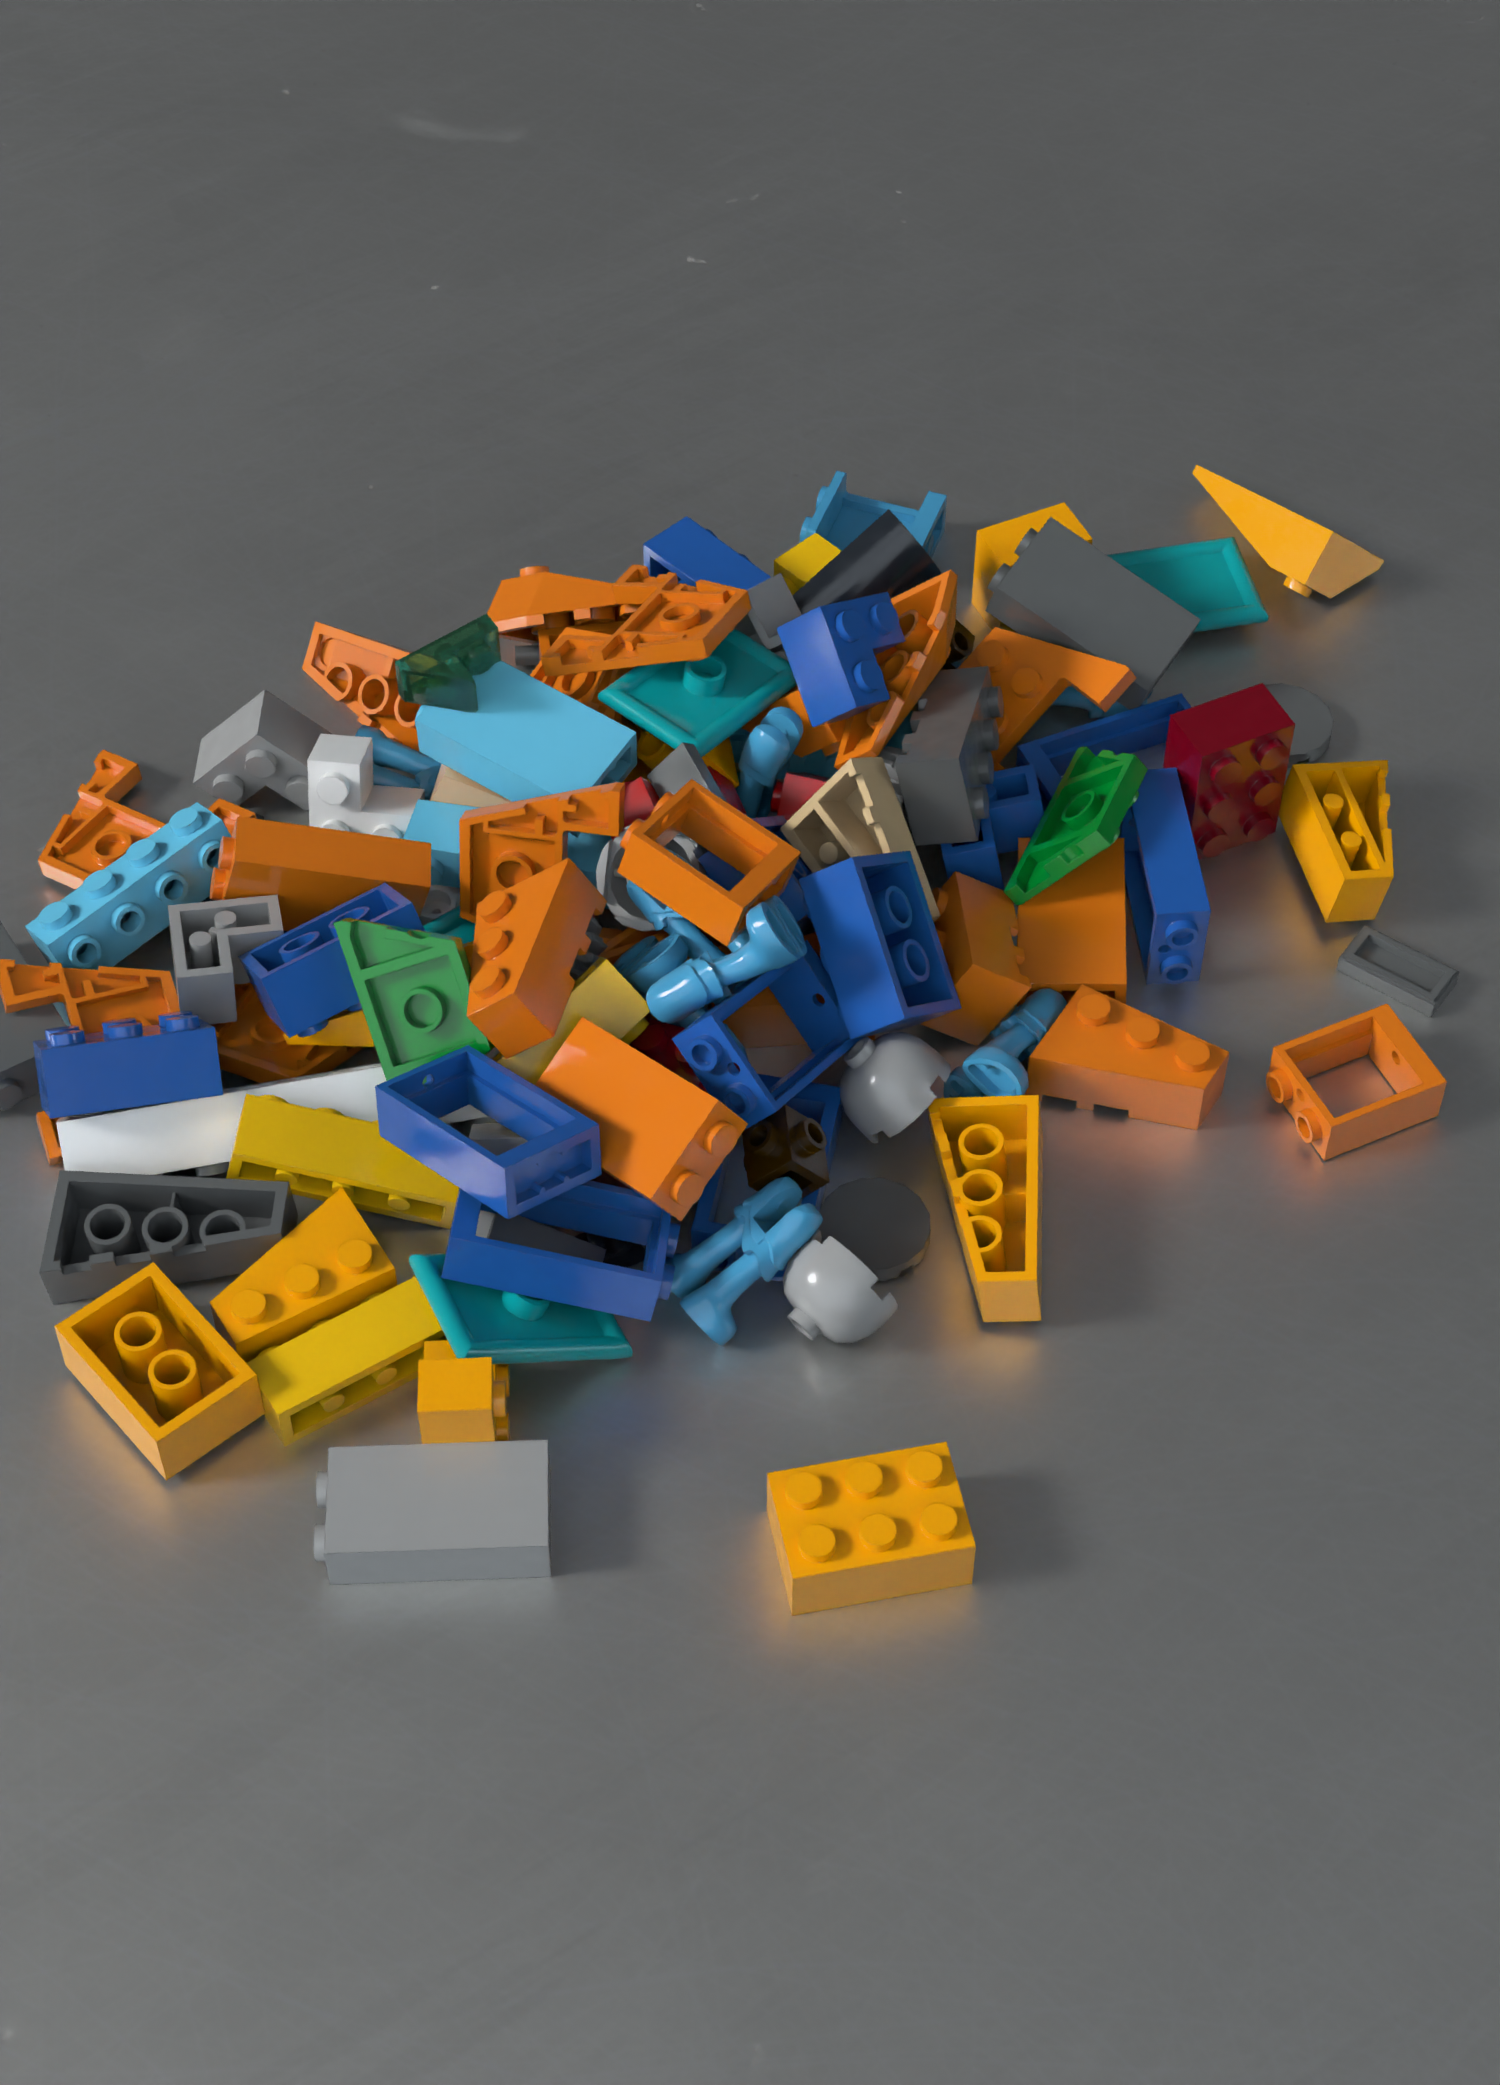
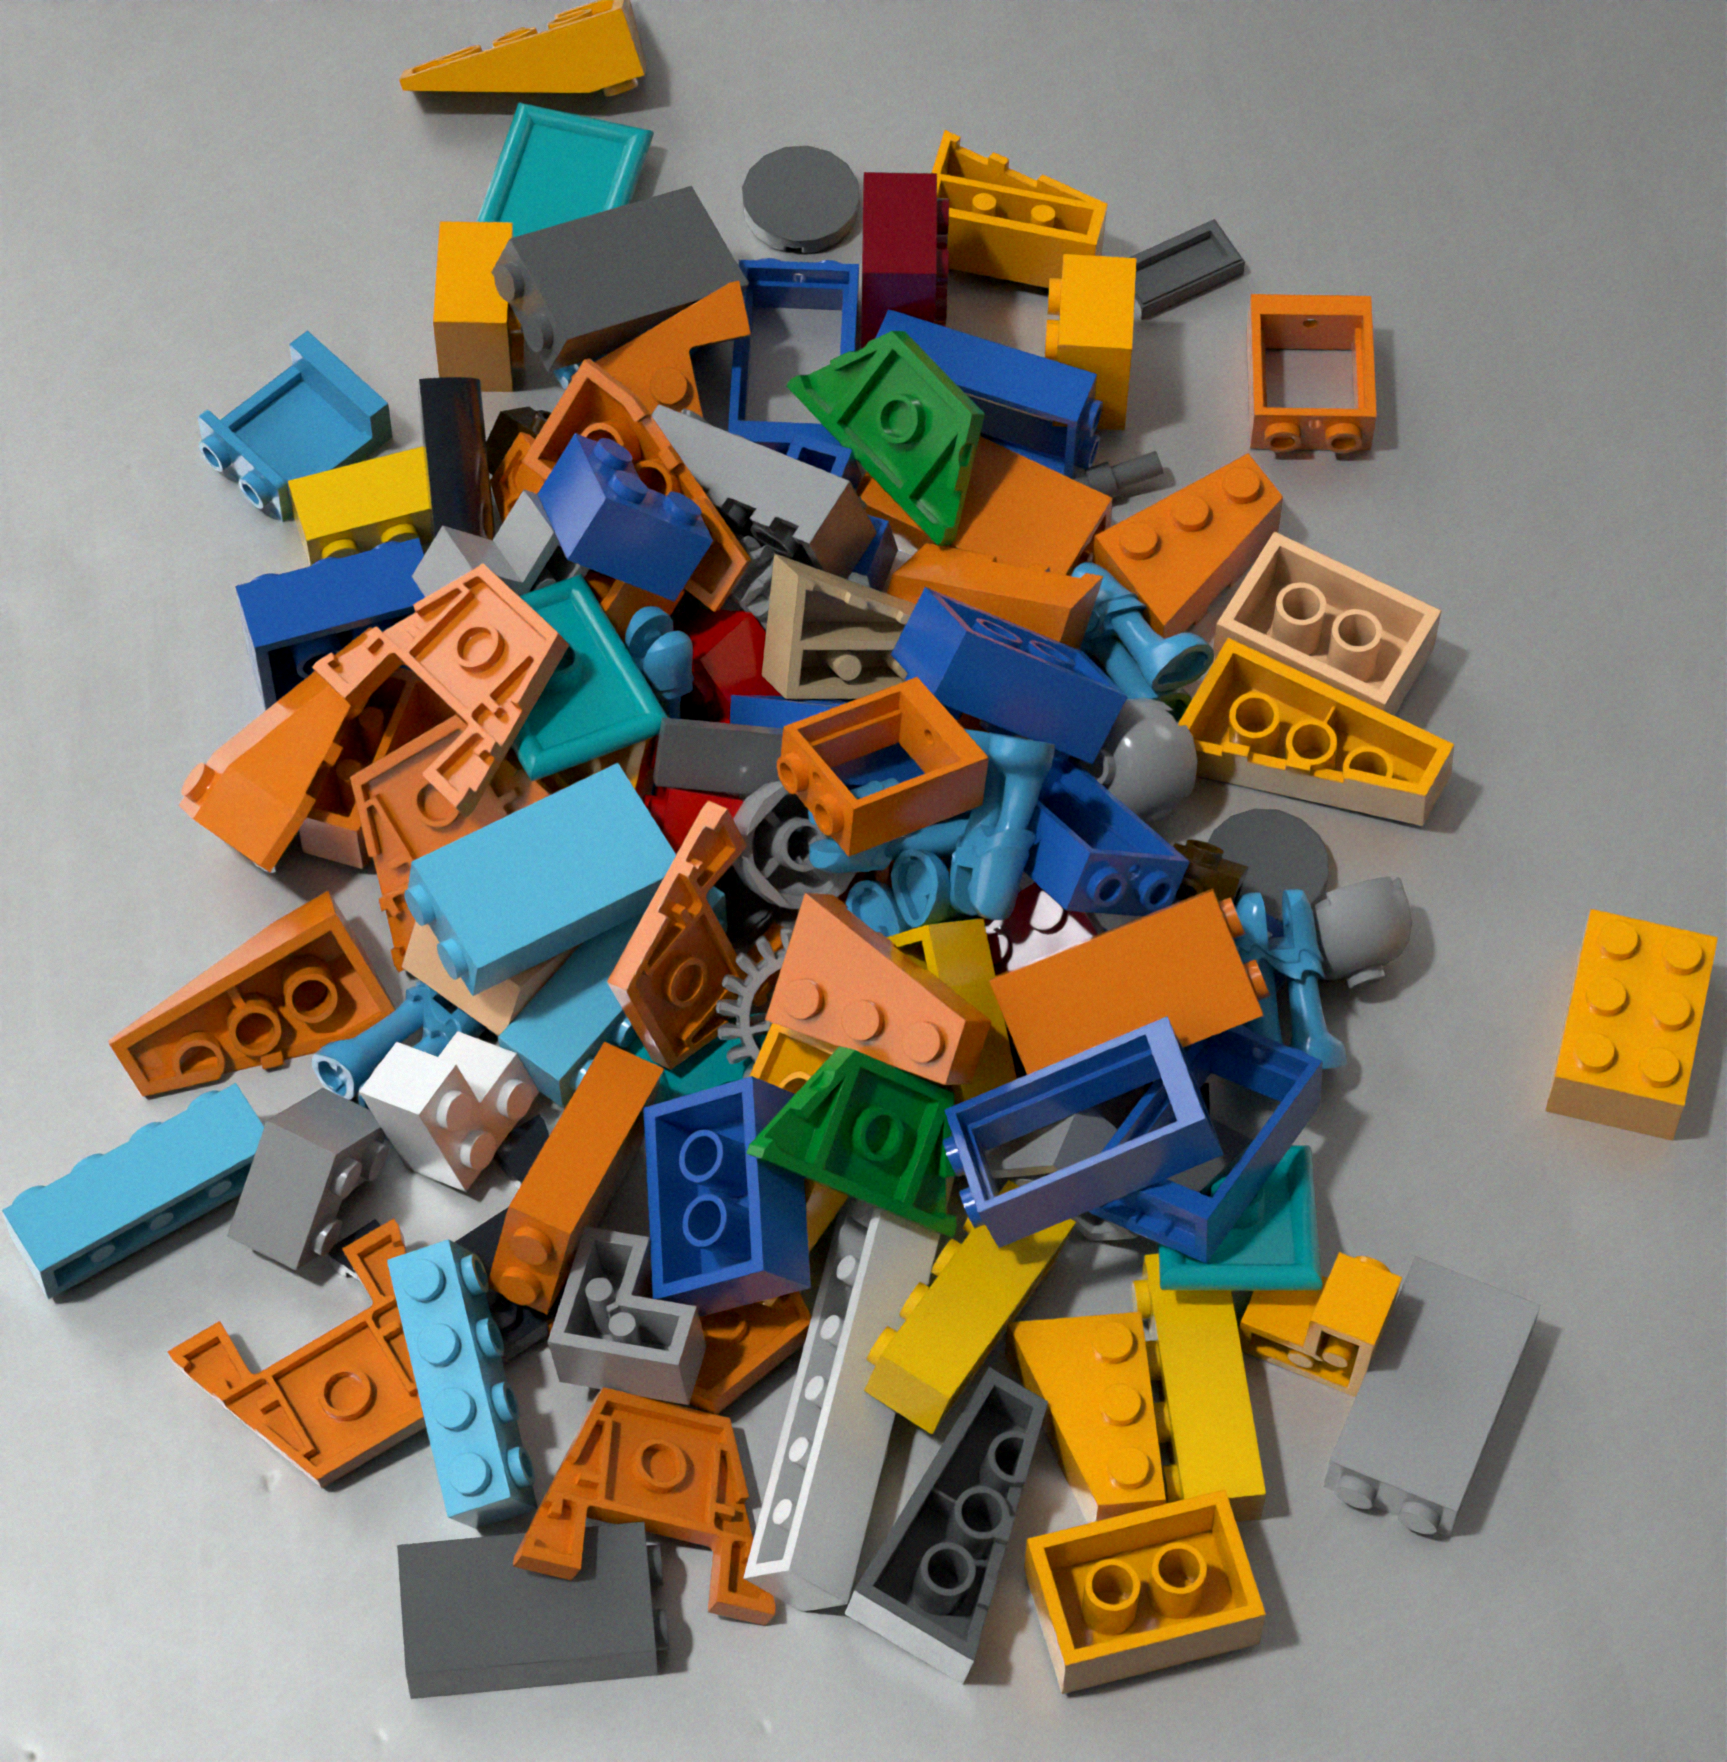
camera: 65 degrees left, 10 degrees up
blue brick [33,1011,223,1119] -> none
clear green slope [395,613,501,713] -> none
none -> medium azure brick [2,1083,264,1300]
none -> light orange brick [1045,254,1136,430]
none -> dark grey bar [1074,451,1164,498]
none -> light nougat brick [1213,531,1442,715]

